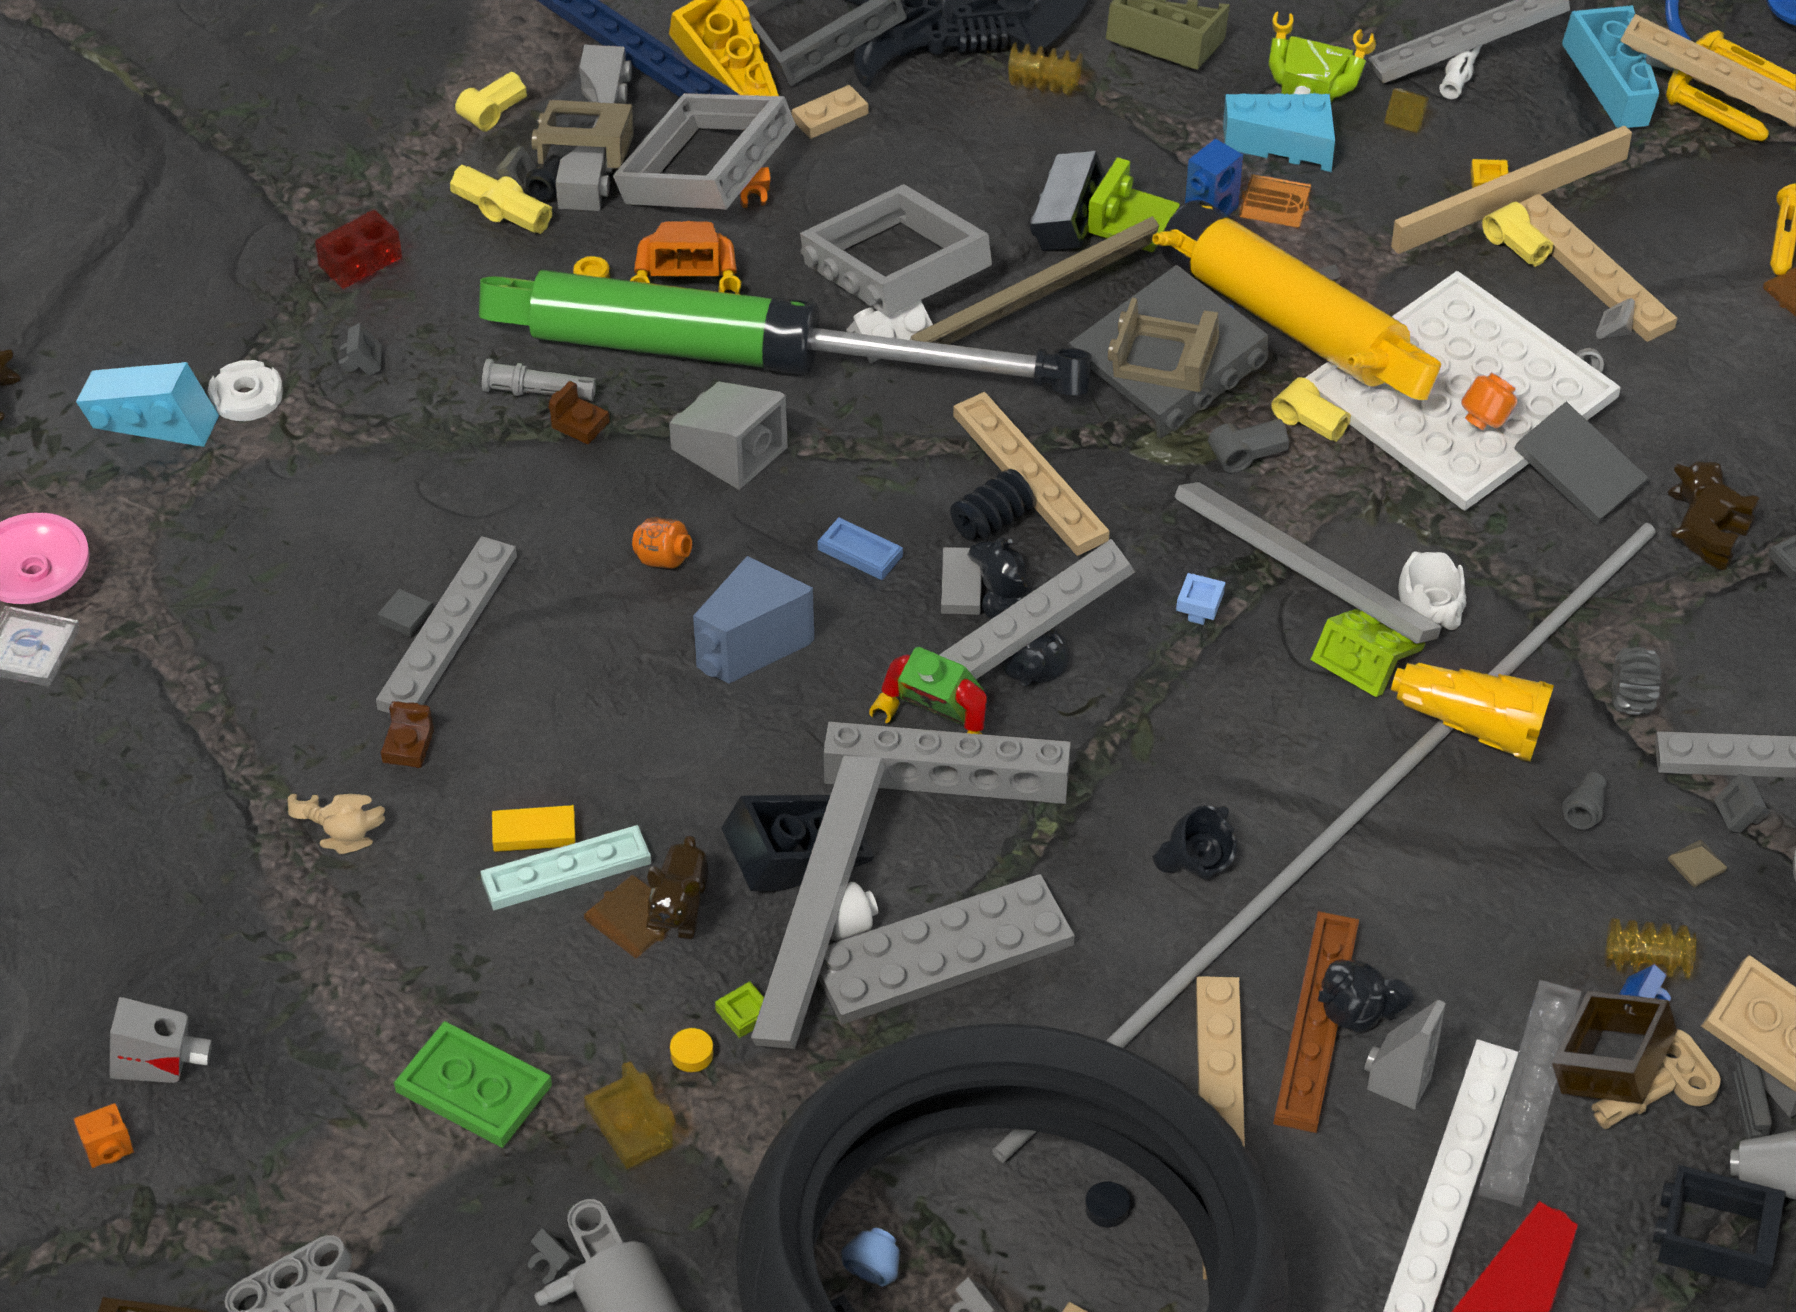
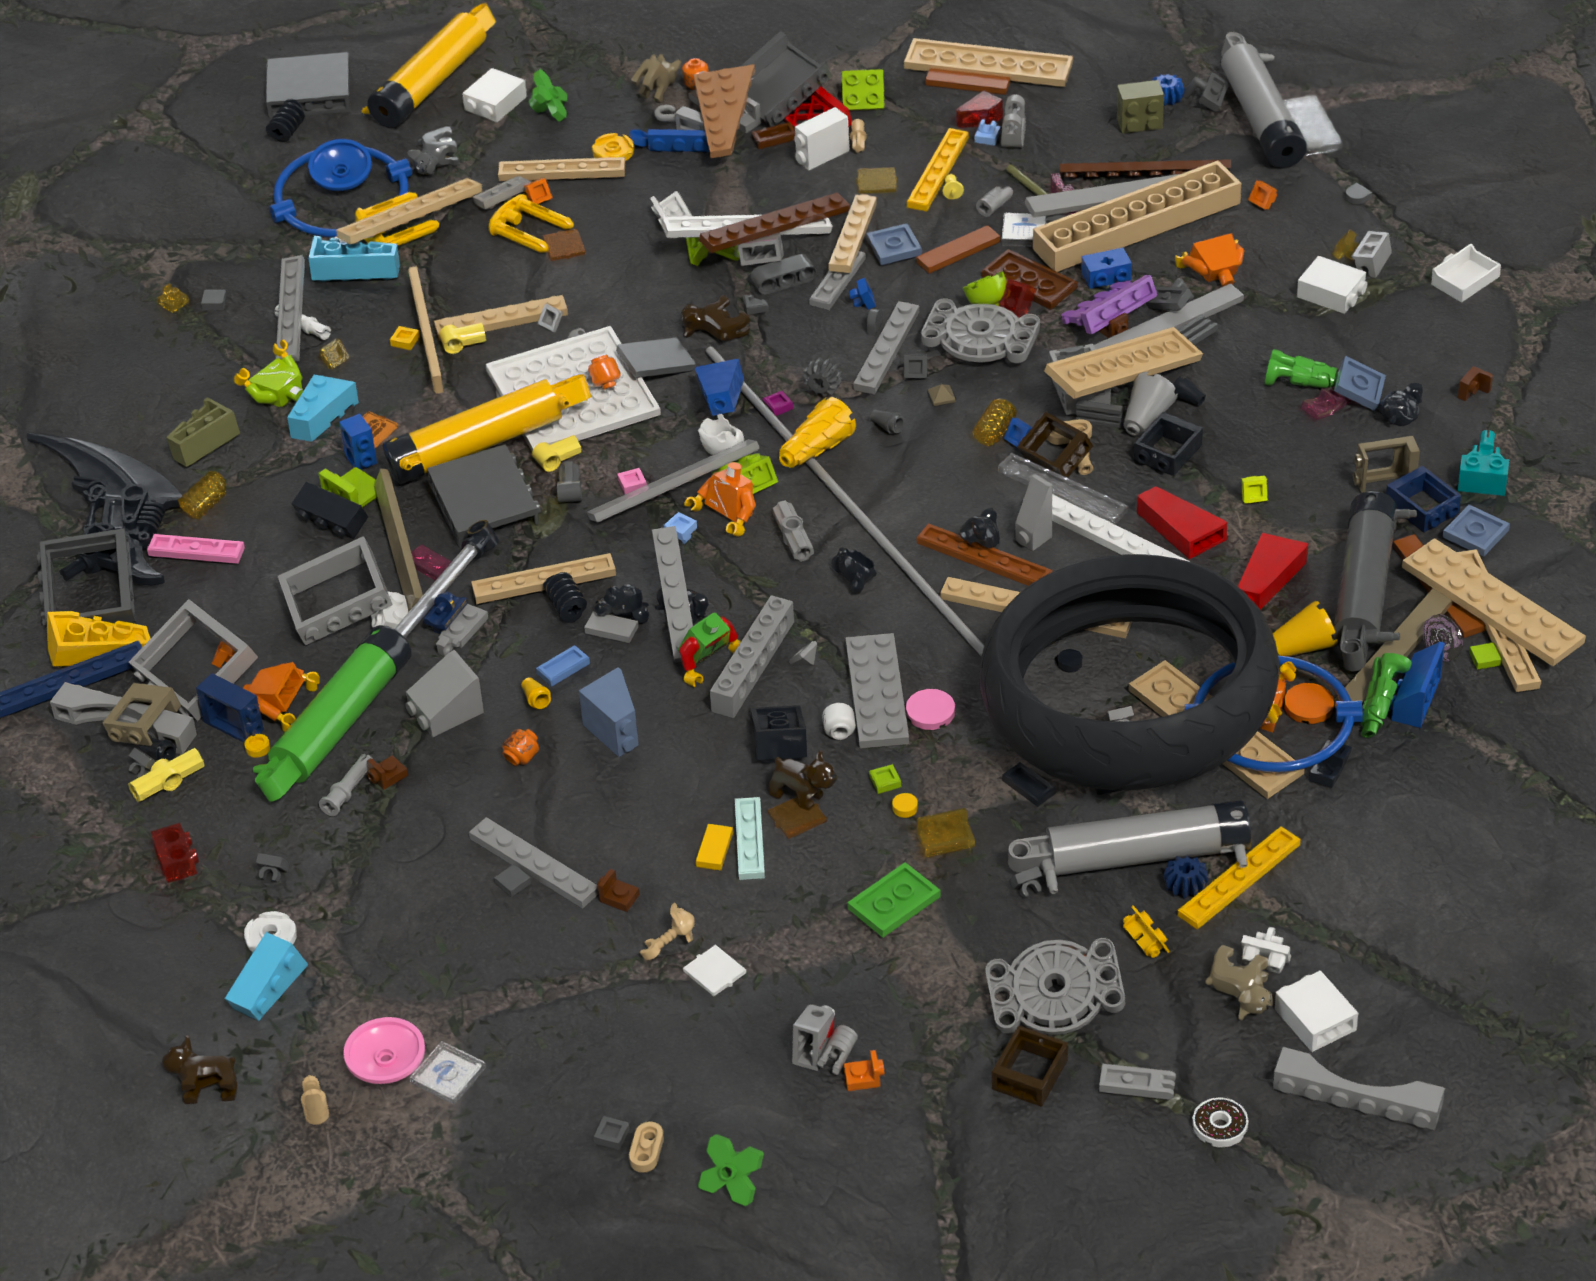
camera: 70 degrees left, 5 degrees down
light yellow piece [455,71,527,131] -> none
light grey tile [751,755,886,1049] -> none
tan plate [792,85,868,139] -> none
dark tan window [1108,298,1219,392] -> none
none -> bright pink plate [147,534,245,564]
none -> dark blue window [196,673,264,743]
none -> clear pink plate [411,544,452,581]
none -> dark blue hips [424,591,467,634]
none -> light grey hinge [436,604,488,656]
none -> yellow cone [521,678,551,709]
none -> bright pink tile [617,468,647,494]
none -> white piece [683,945,746,996]
none -> orange torso [684,462,756,537]
none -> blue slope [695,358,744,416]
none -> magenta tile [762,391,794,416]
none -> light grey piece [772,500,814,562]
none -> light grey slope [789,641,817,665]
none -> light grey hinge [816,1025,858,1075]
none -> bright pink tile [906,689,955,730]

